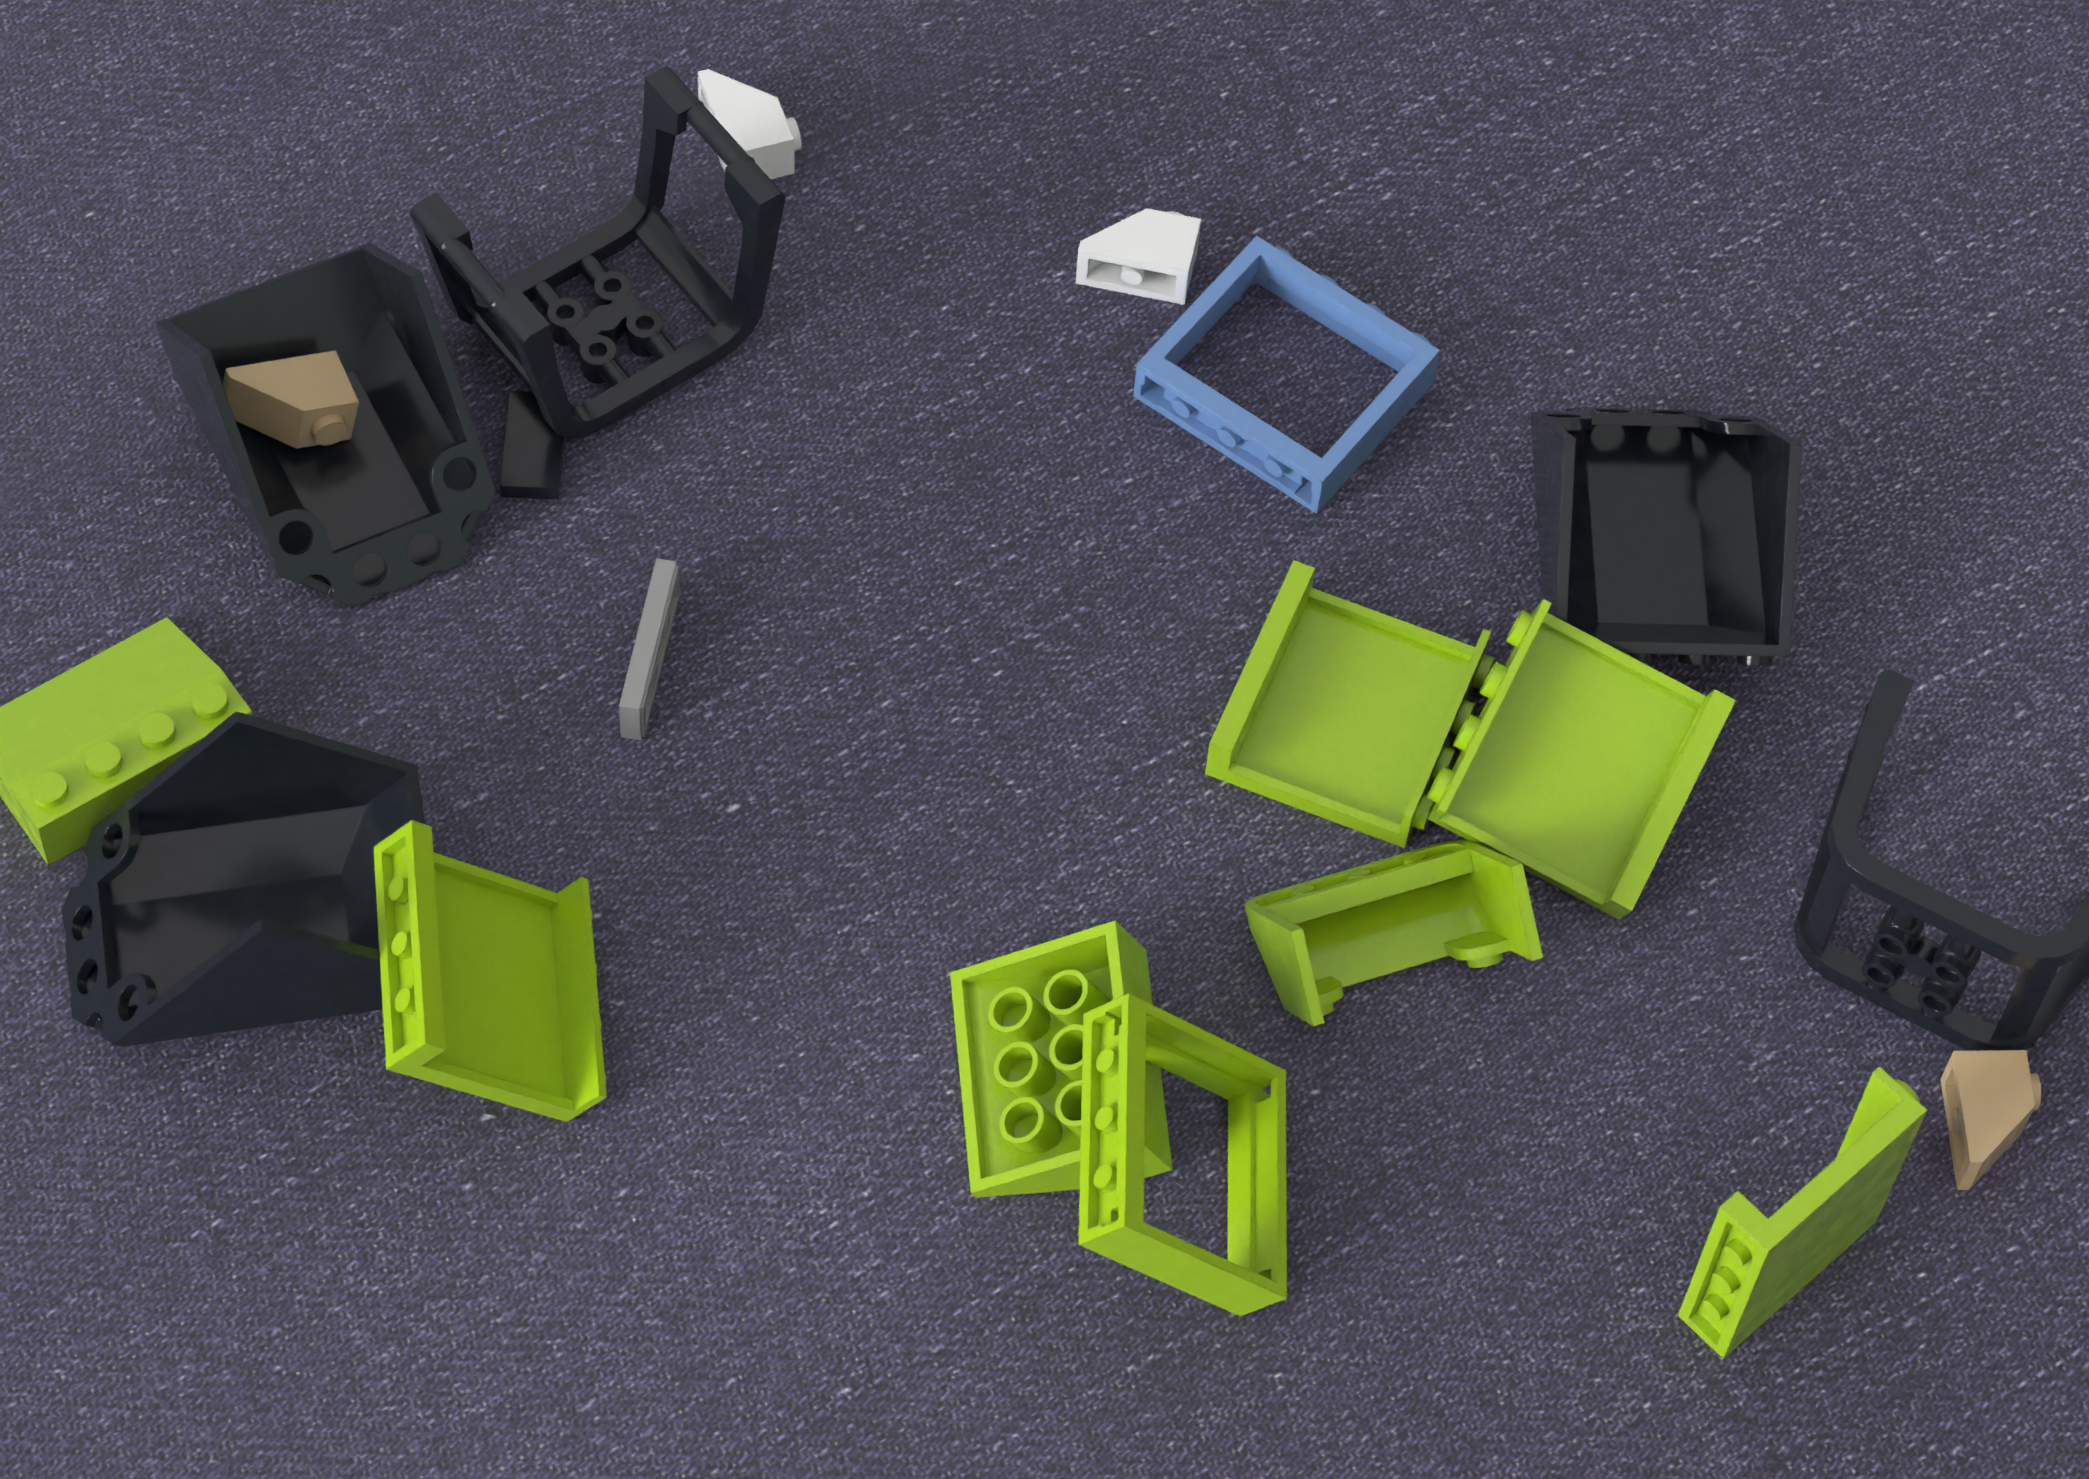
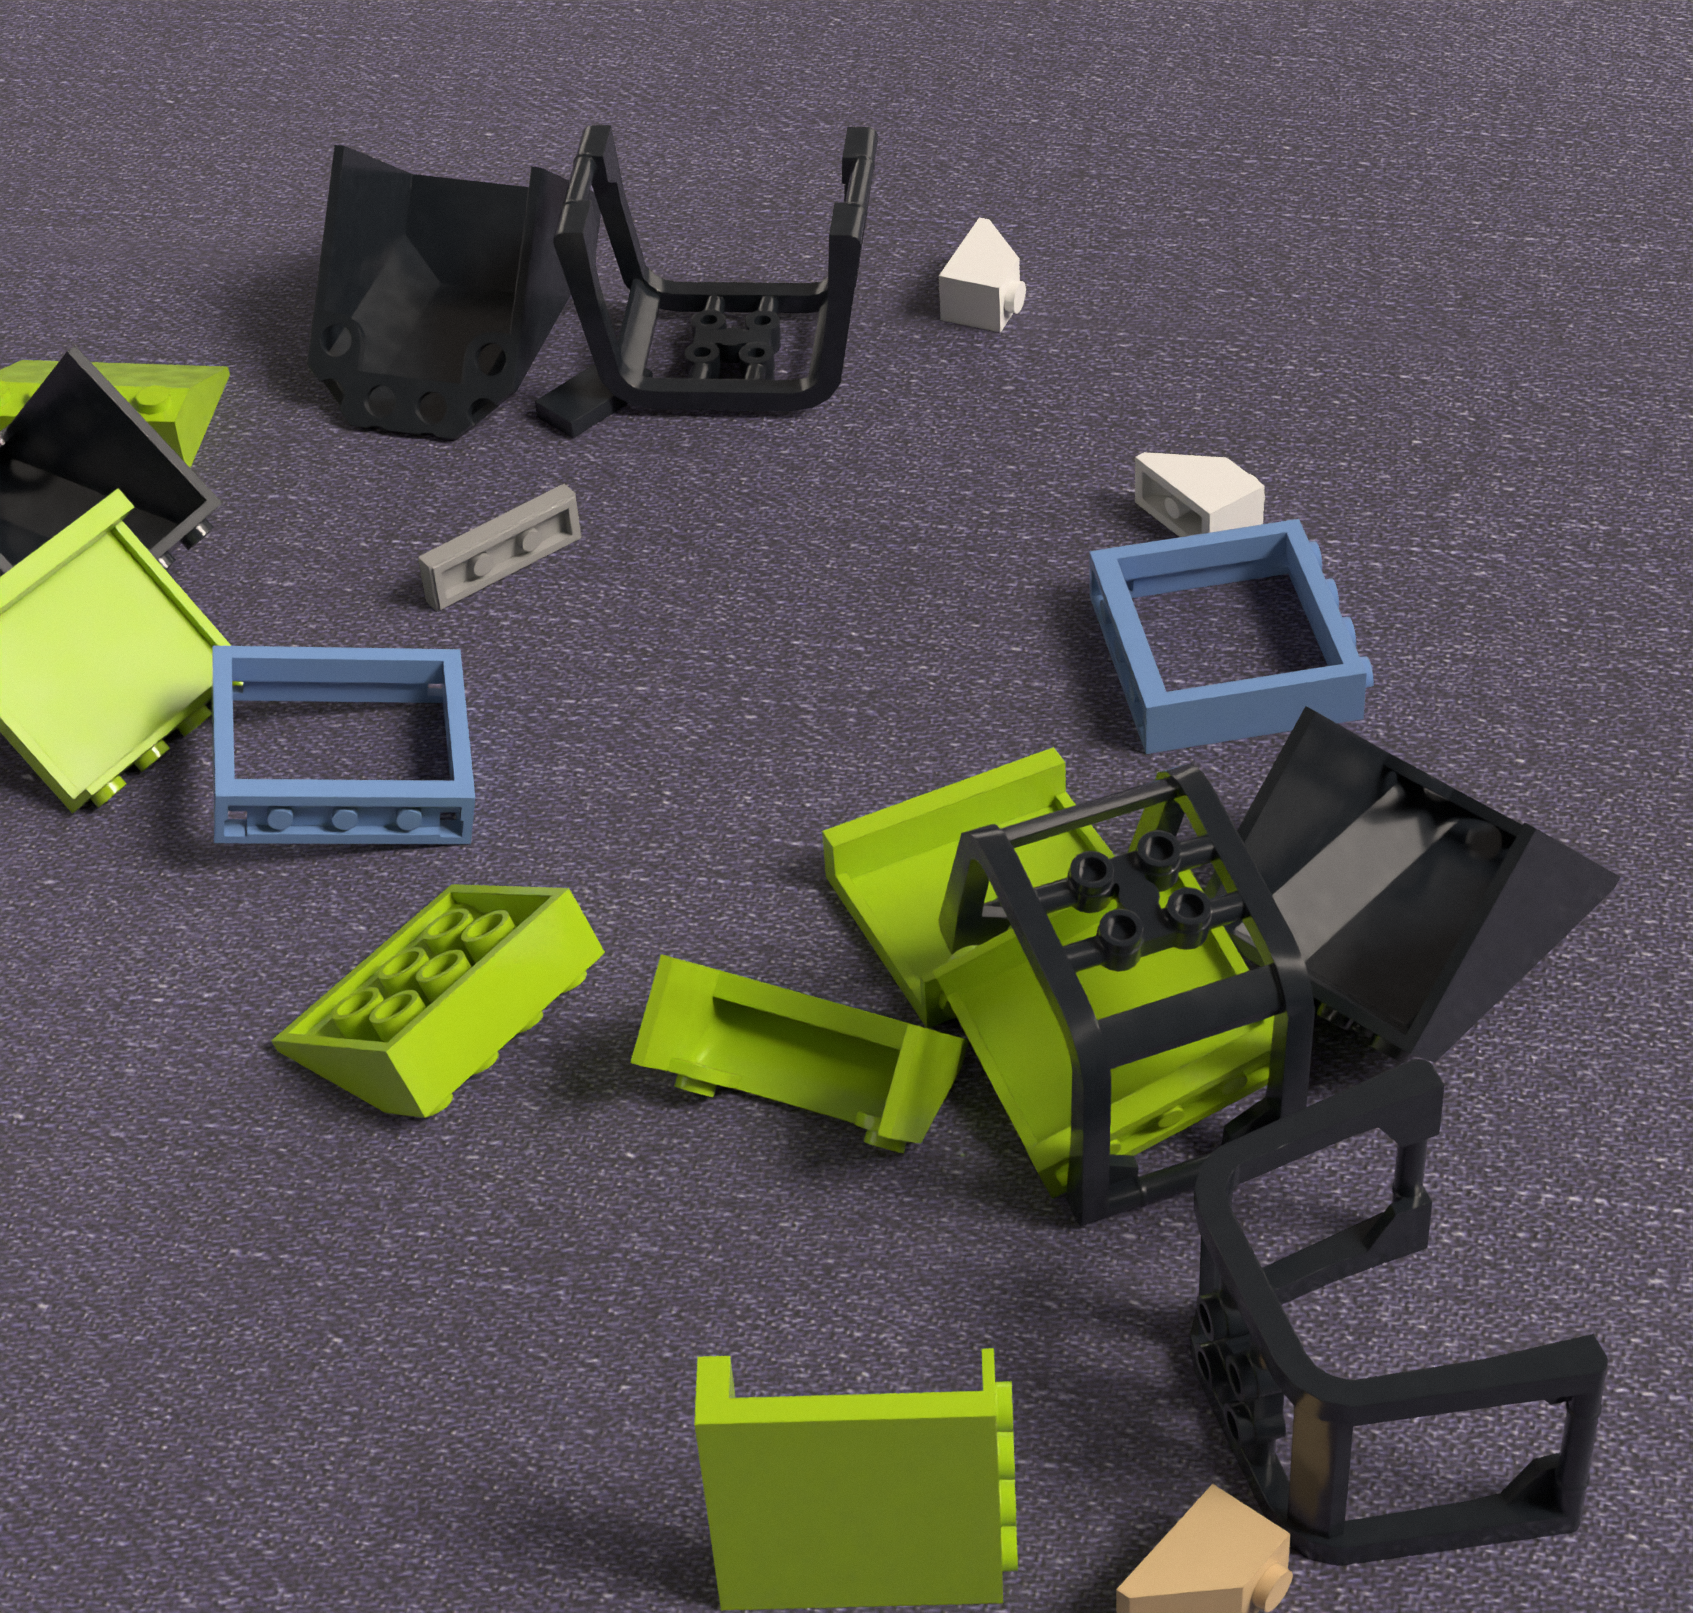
camera: 50 degrees right, 15 degrees down
tan slope [223,350,359,449] -> none
lime window [1078,993,1287,1317] -> none
none -> medium blue window [211,645,475,844]
none -> black windscreen [938,763,1315,1226]

